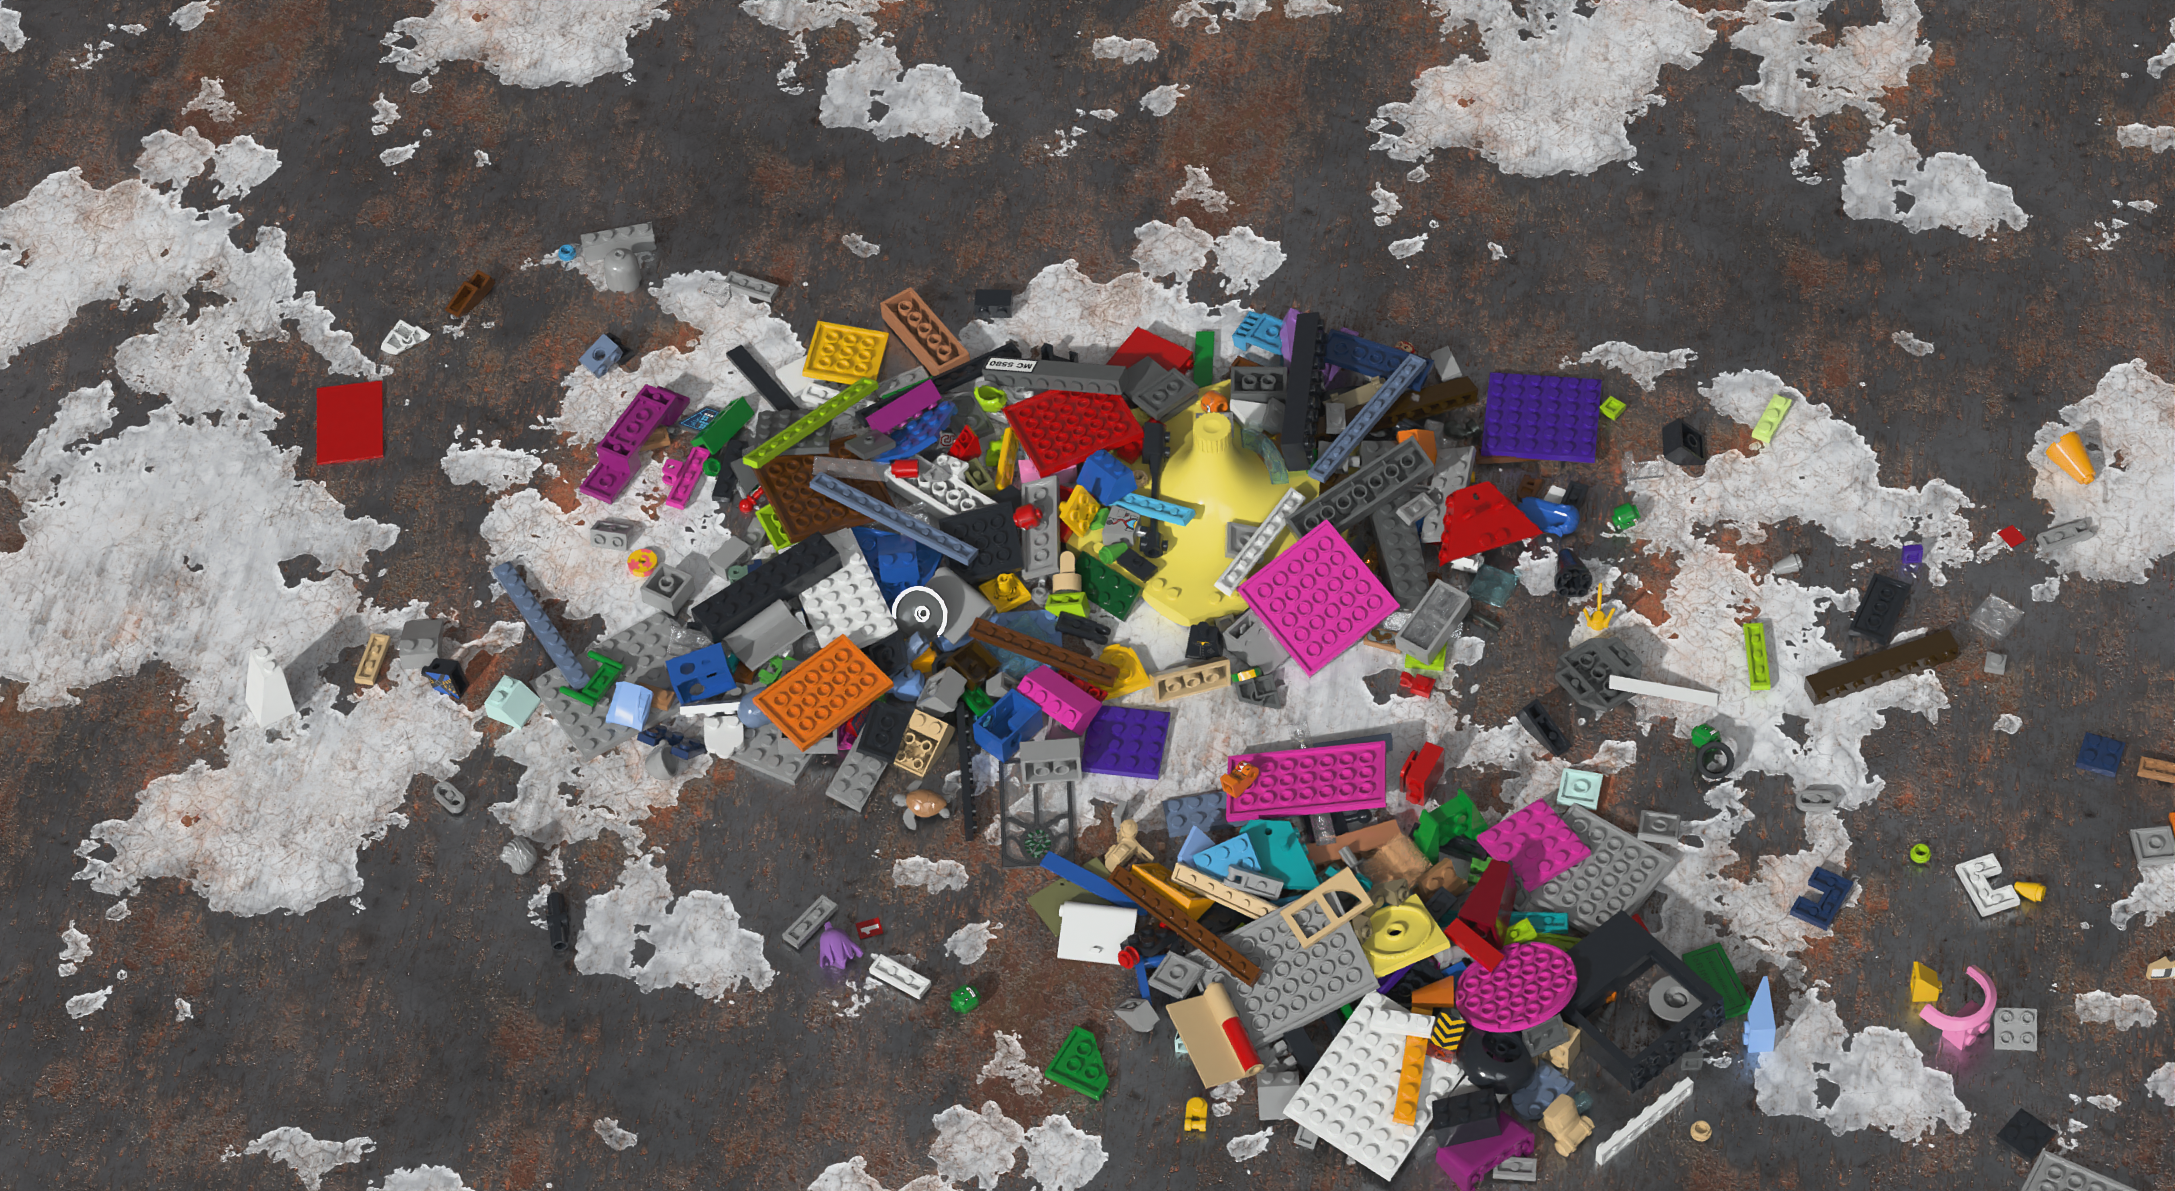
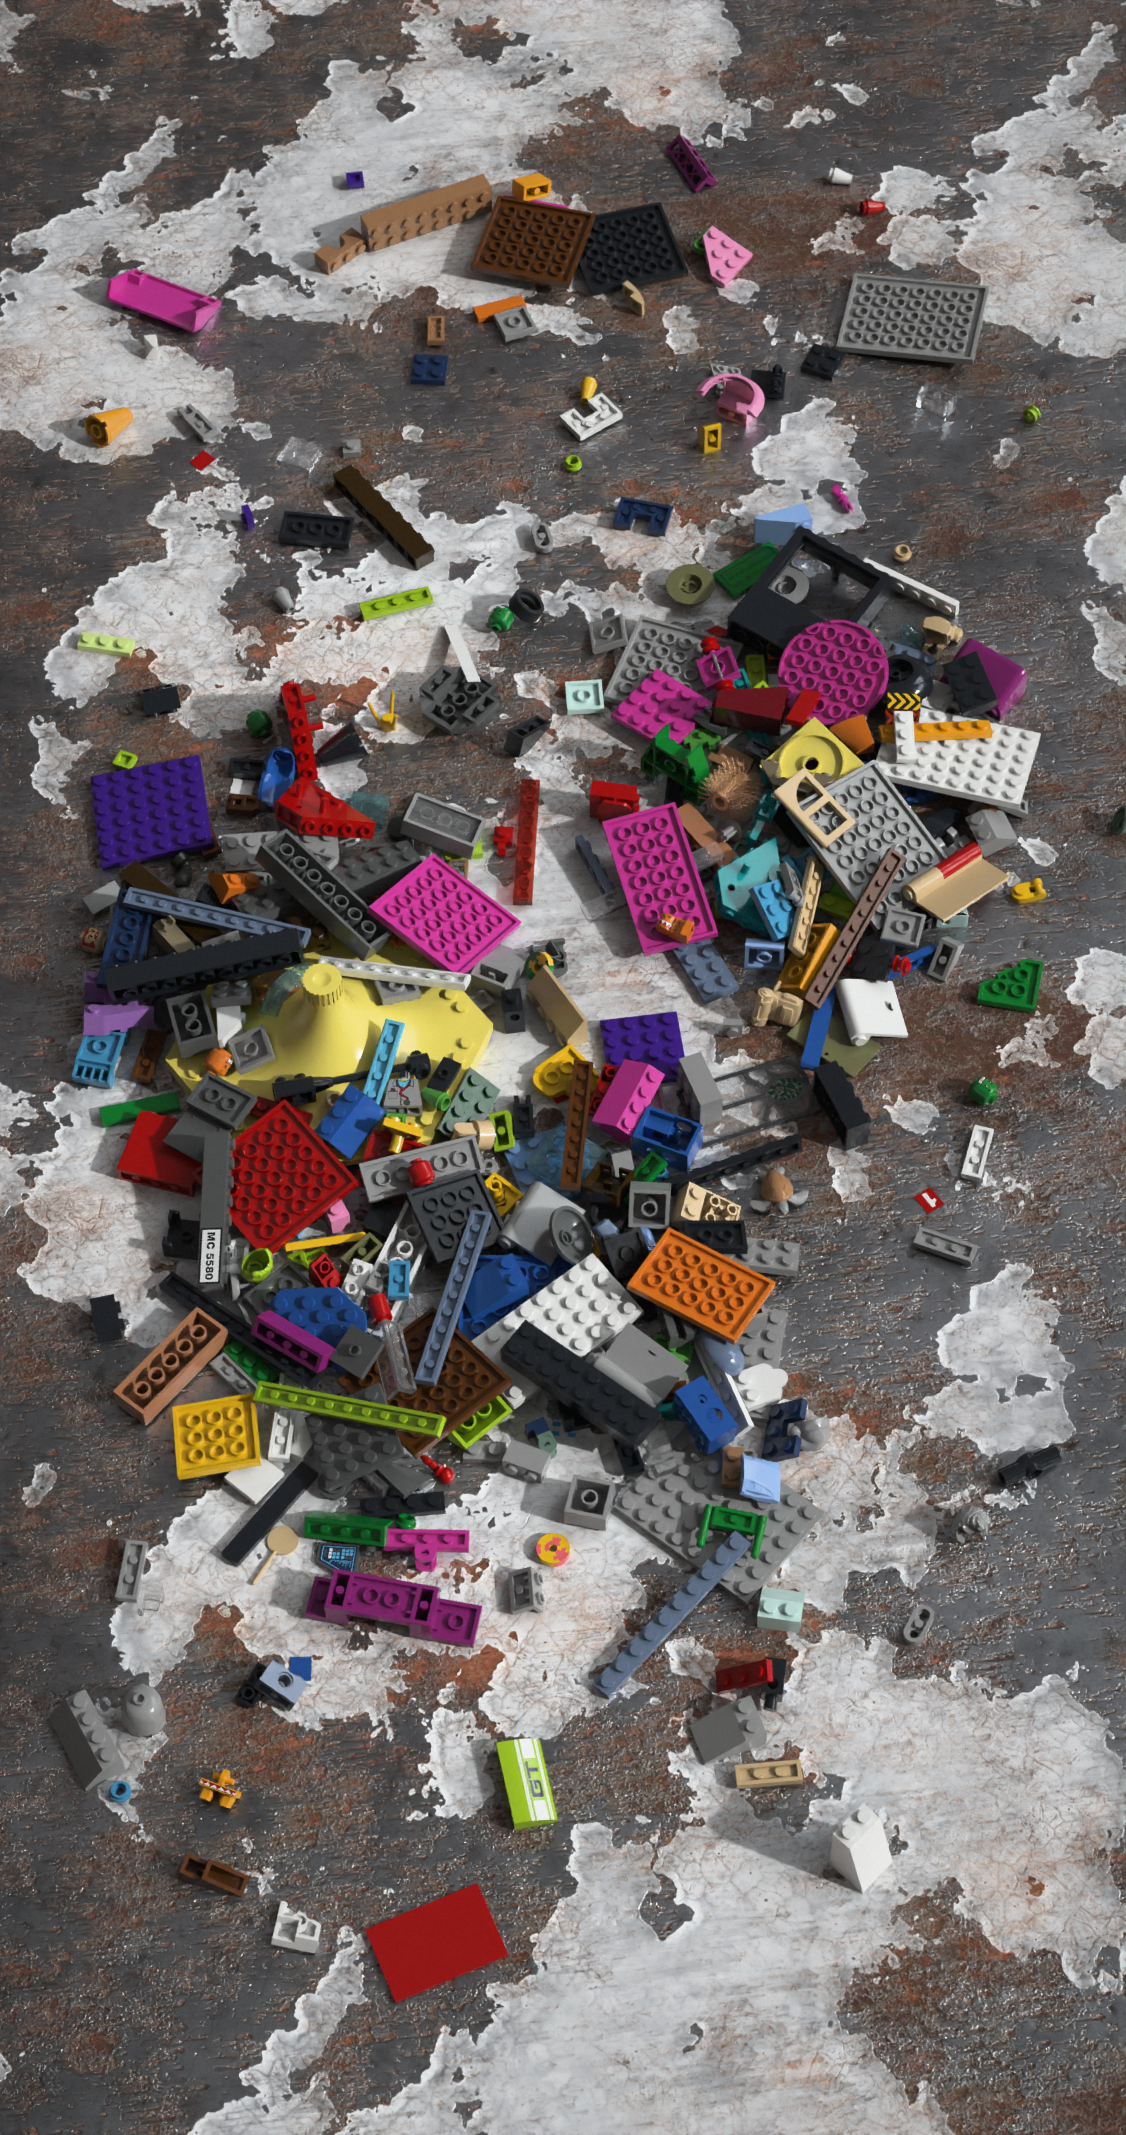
camera: 110 degrees left, 5 degrees up
medium lavender piece [820,922,864,970] -> none
none -> light orange hips [199,1769,242,1809]
none -> tan piece [252,1526,299,1585]
none -> red piece [278,681,324,781]
none -> blue sticker [290,1656,312,1681]
none -> dark azure plate [388,1261,410,1300]
none -> lime slope [496,1739,558,1830]
none -> clear red plate [513,779,540,906]
none -> olive hat [666,564,715,606]
none -> dark pink plate [696,637,742,692]
none -> red plate [715,1659,773,1694]
none -> black hinge [751,364,786,399]
none -> black brick [813,1060,871,1151]
none -> dark pink piece [831,484,853,513]

